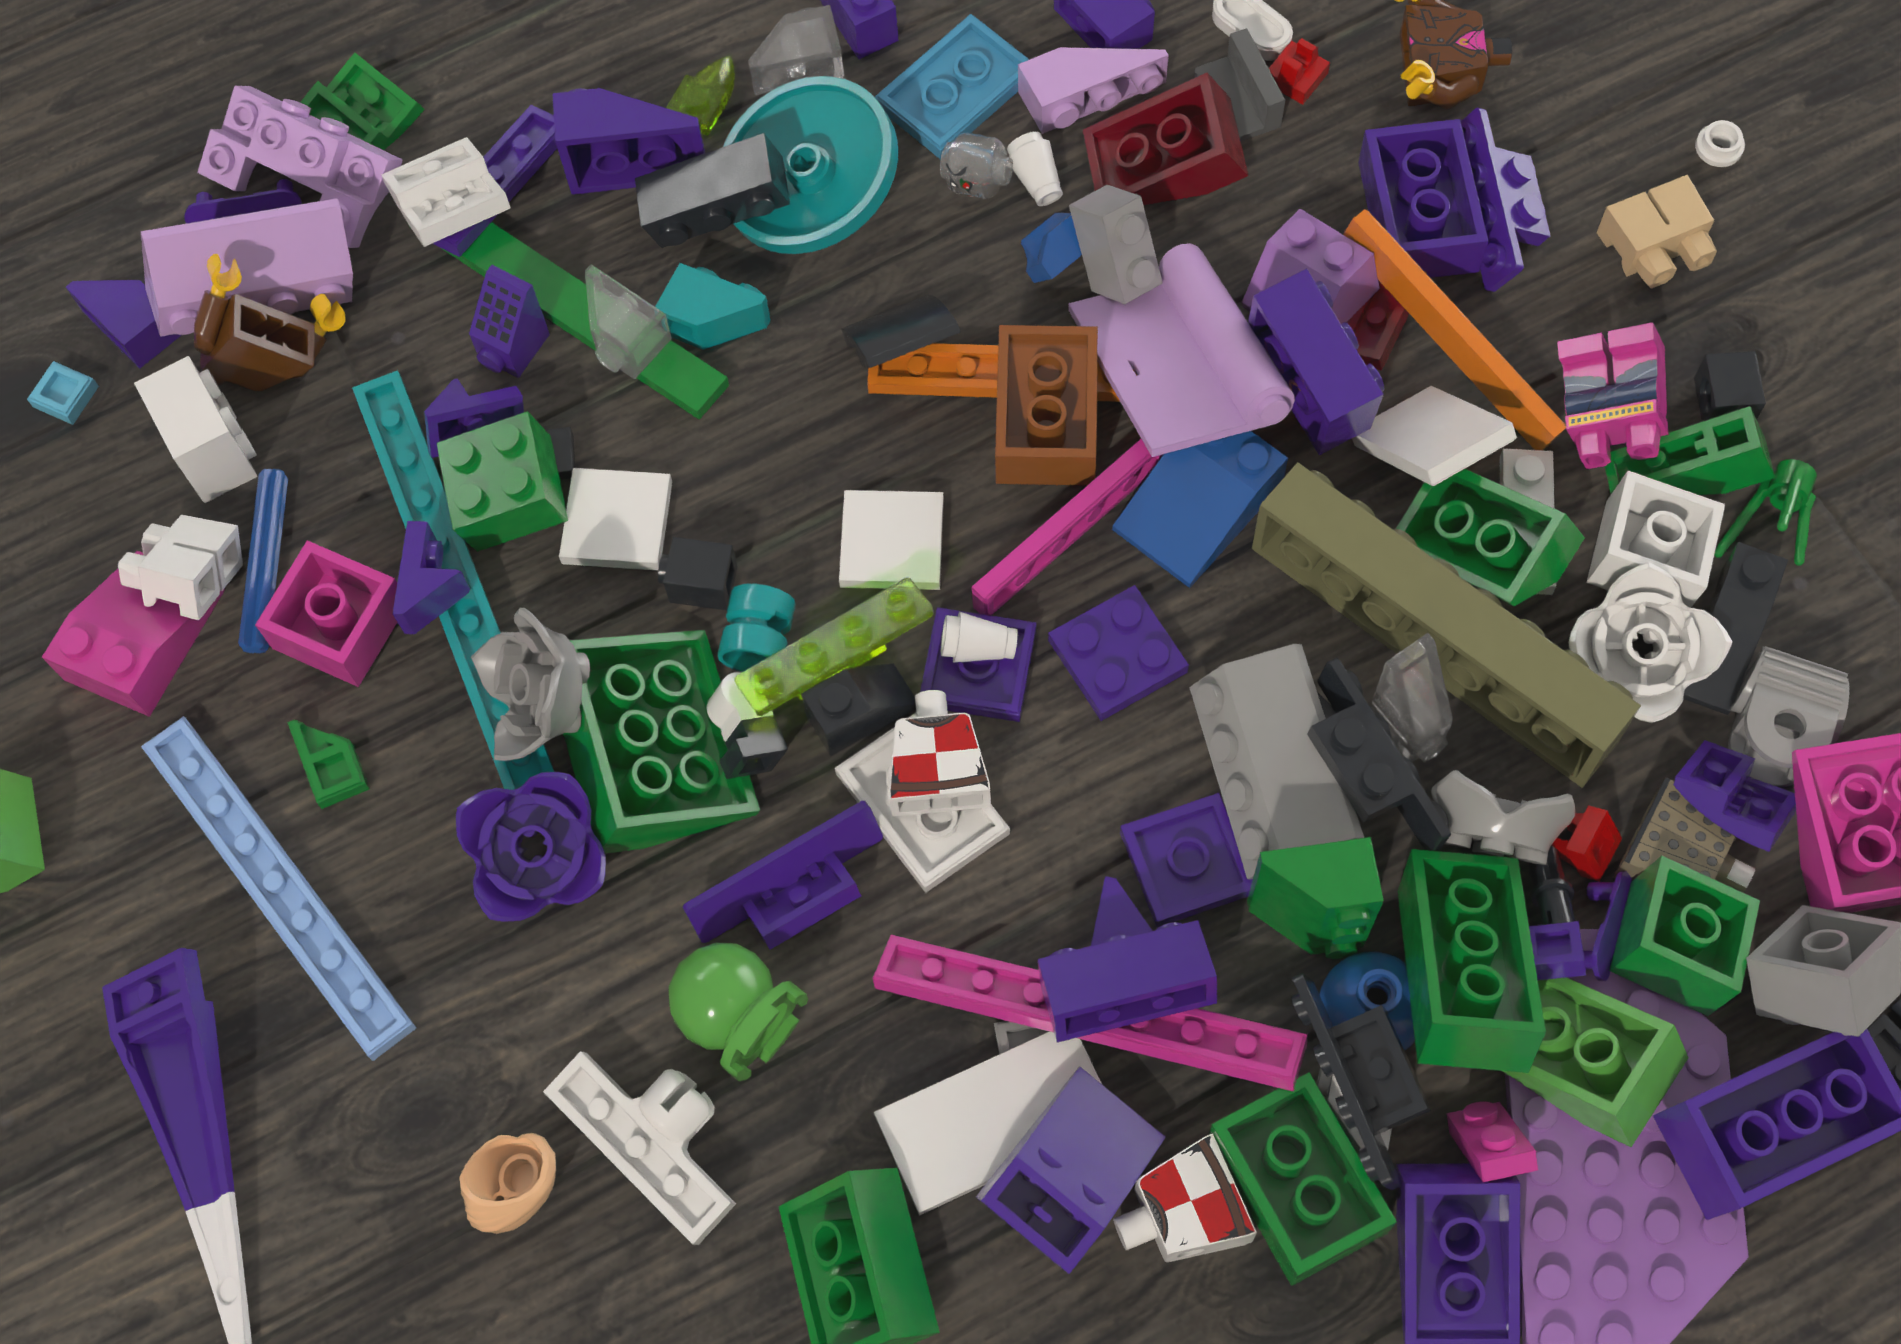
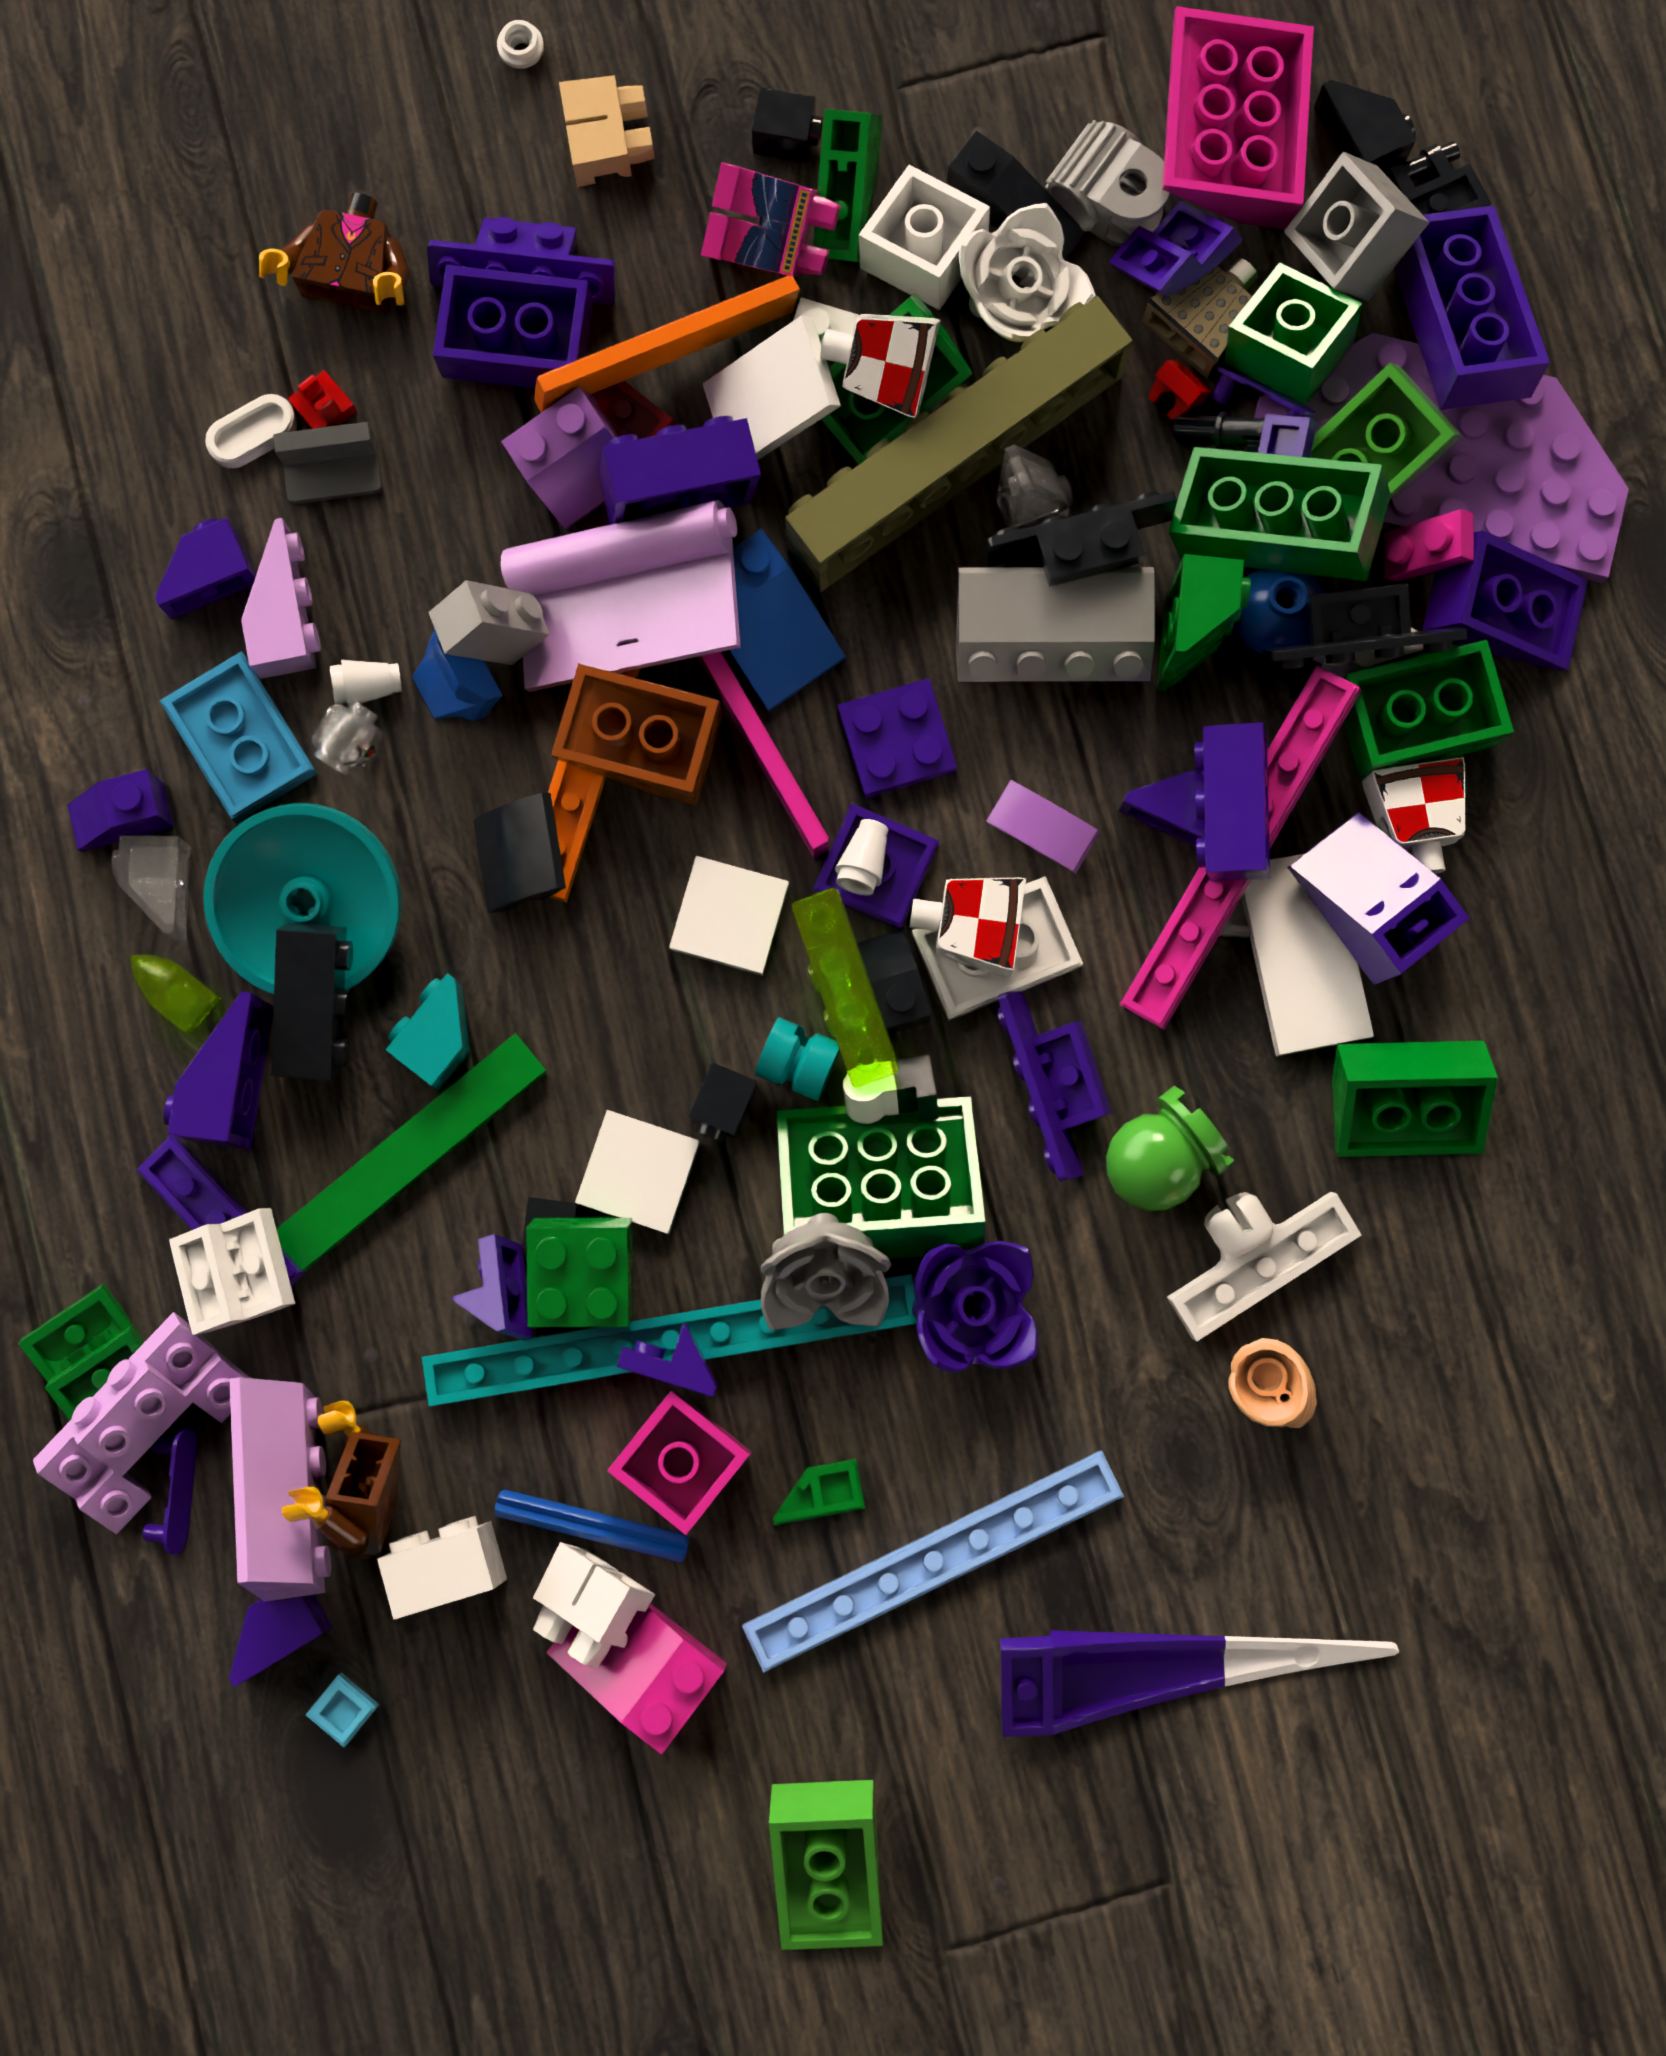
camera: 80 degrees left, 15 degrees up
dark purple slope [469,264,550,378] -> none
clear slope [585,264,672,379] -> none
dark red slope [1083,73,1249,205] -> none
dark purple plate [1120,793,1253,927] -> none
light grey brick [1431,770,1575,865] -> none
green plant [1714,459,1817,566] -> none
none -> torso [820,314,941,418]
none -> medium lavender slope [986,780,1100,874]

